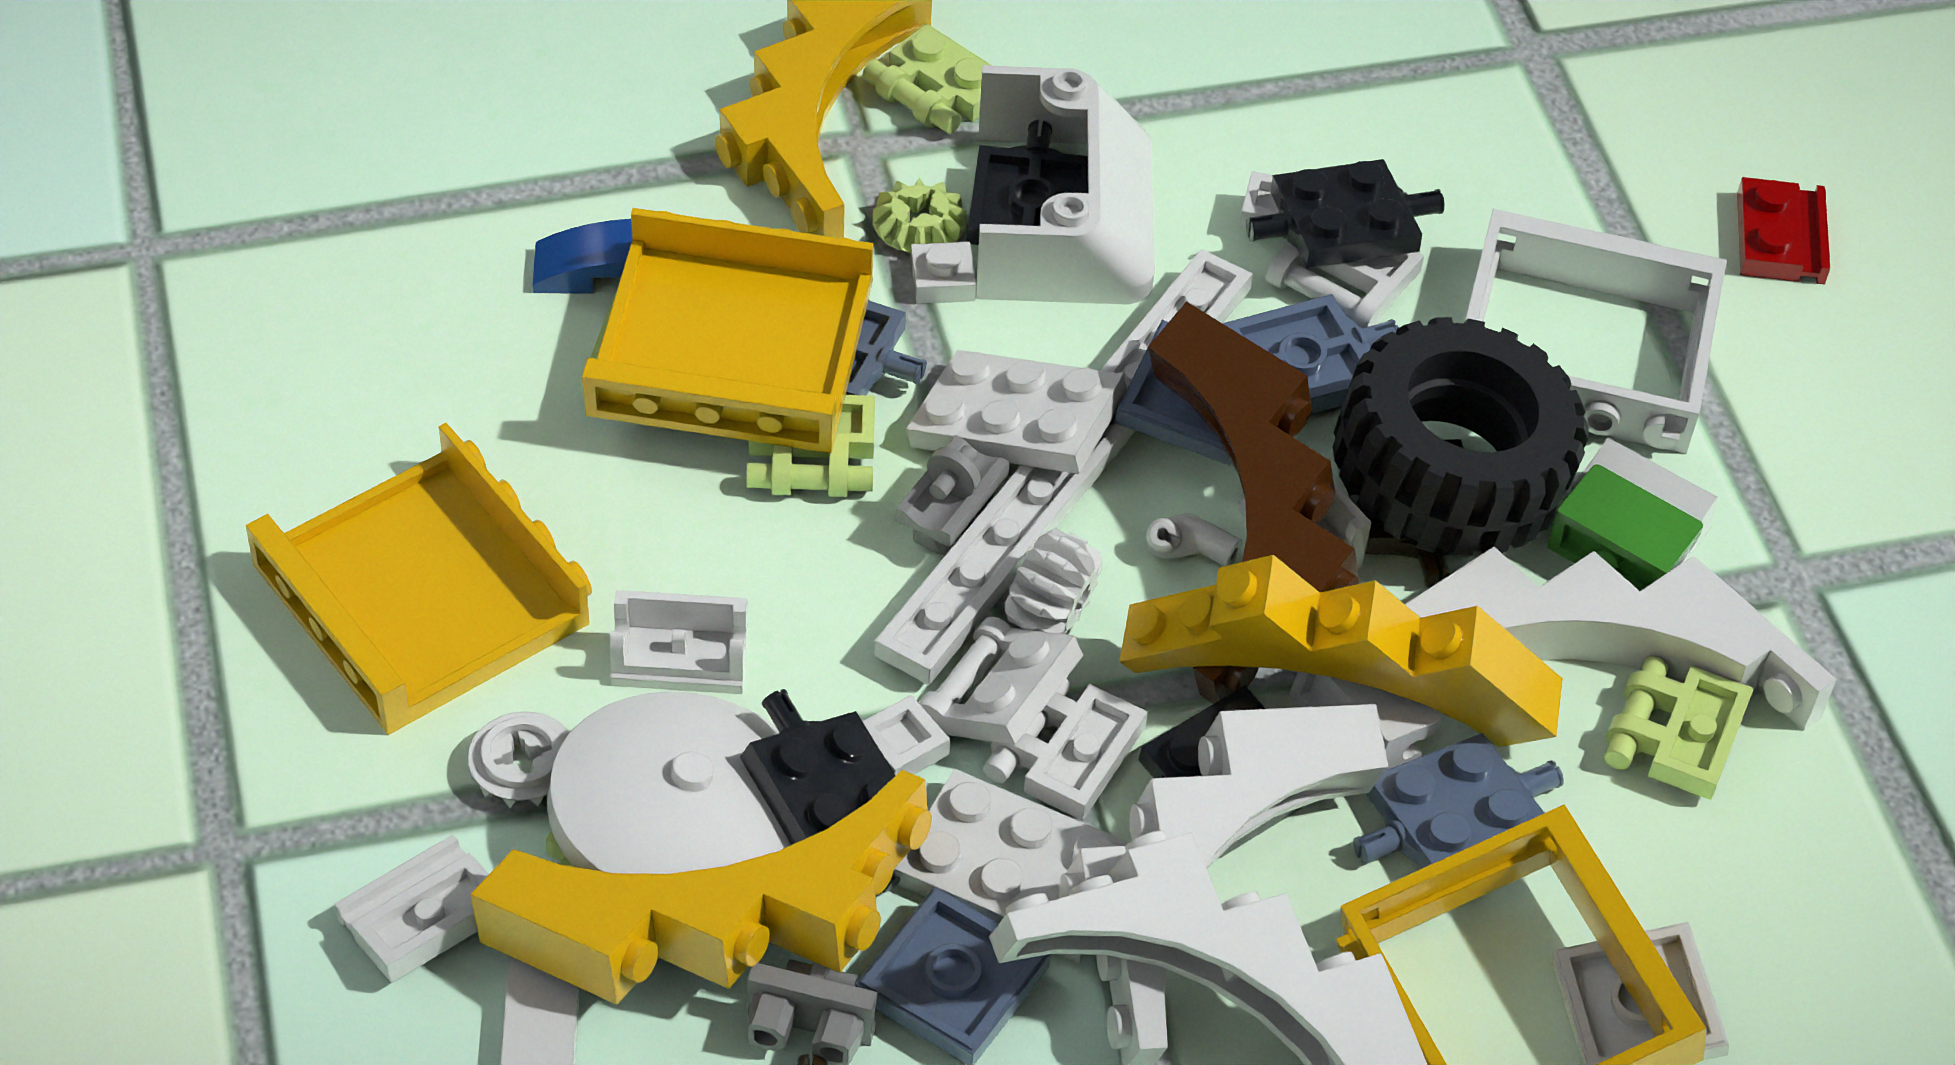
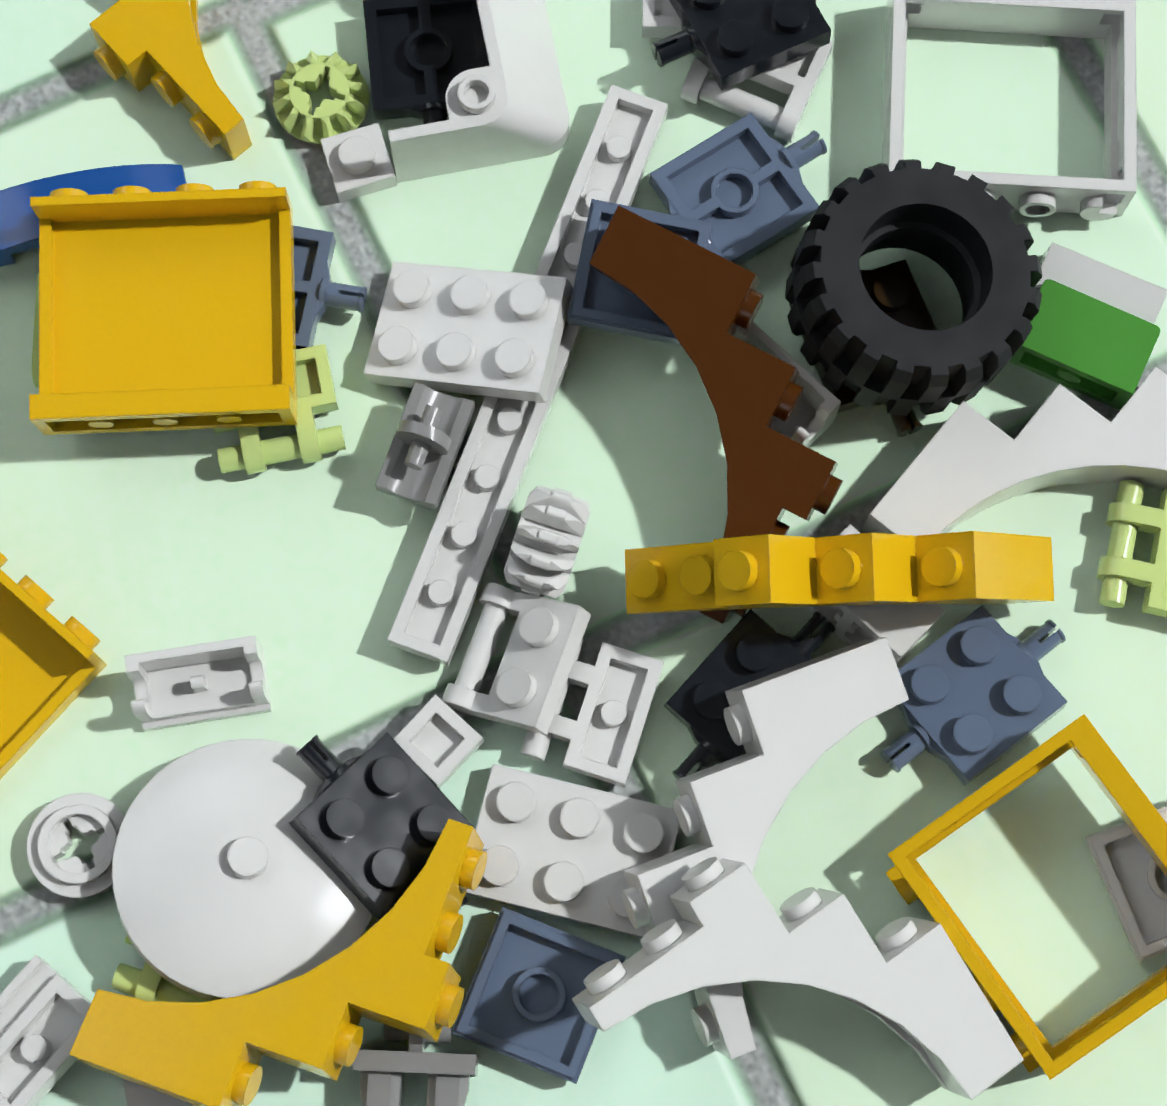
camera: 10 degrees left, 25 degrees up
white arm [1146,513,1243,566] -> none

